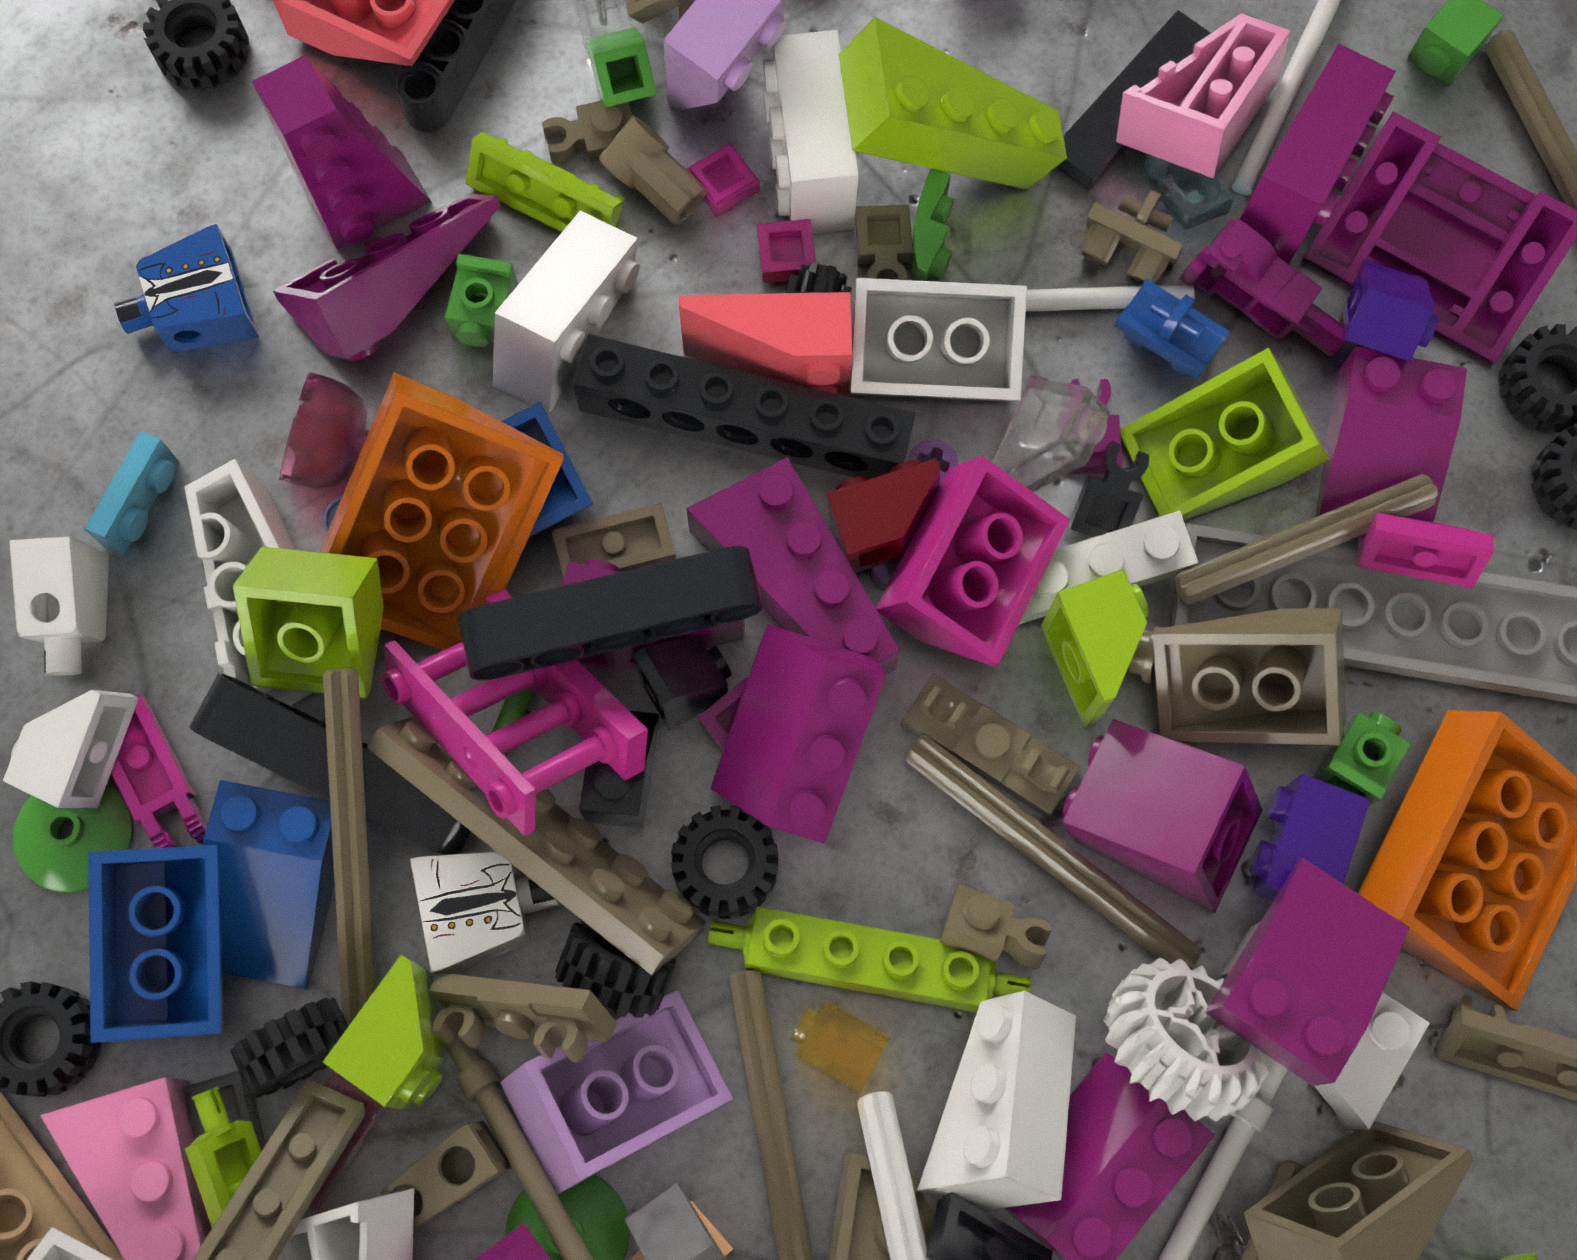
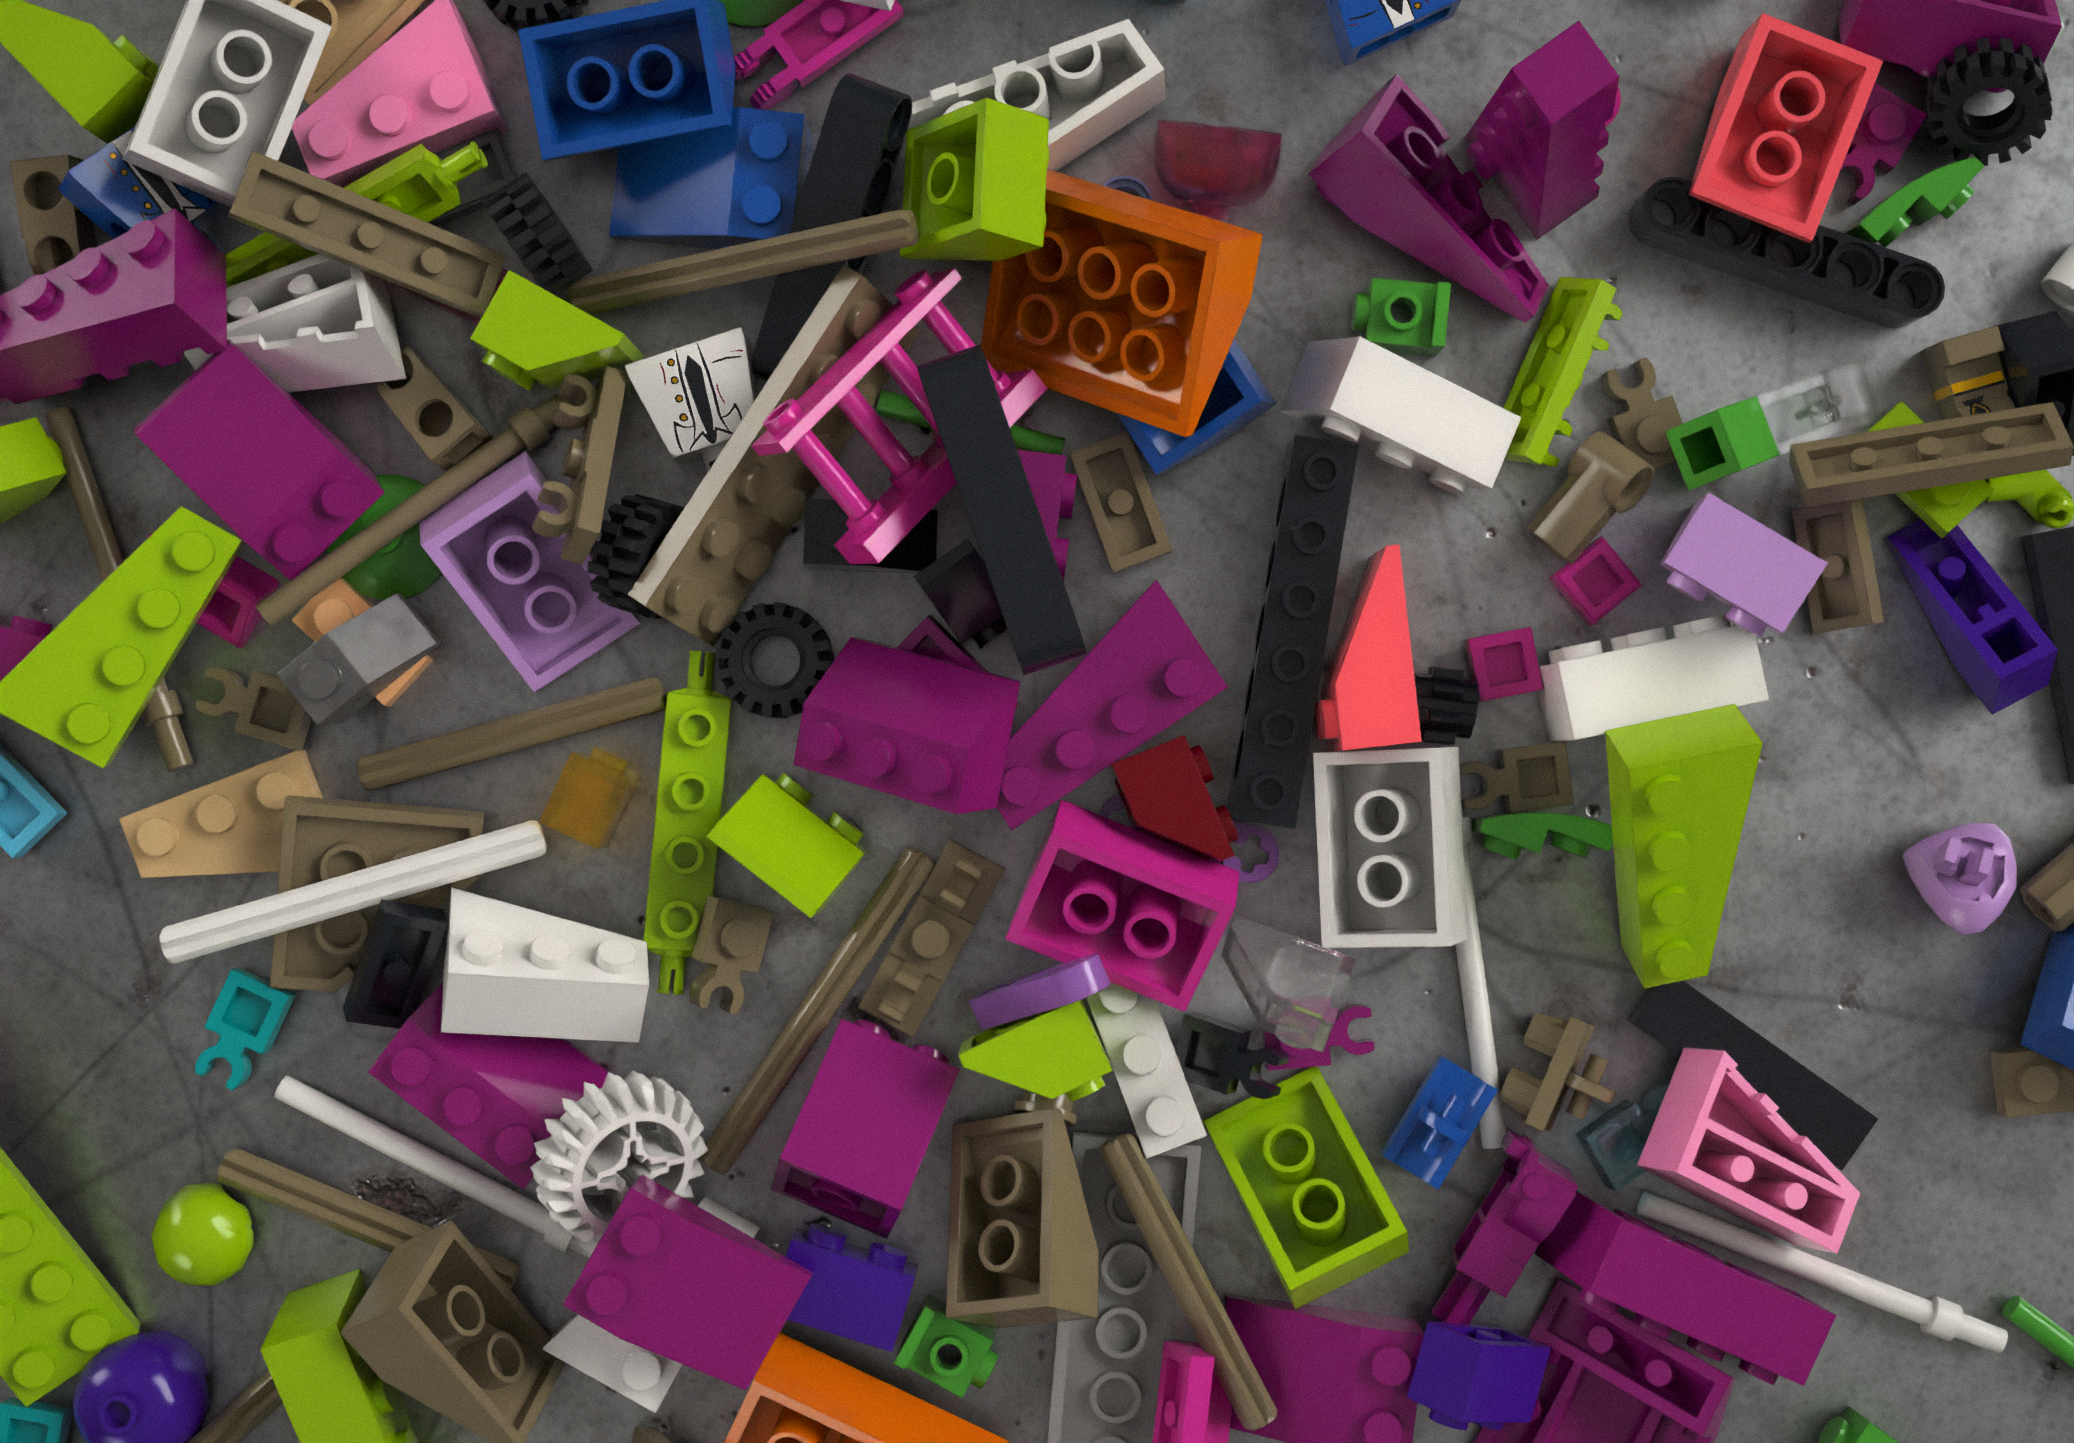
camera: 85 degrees right, 15 degrees up
none -> lime slope [706,772,869,918]
none -> medium lavender beam [968,953,1111,1030]

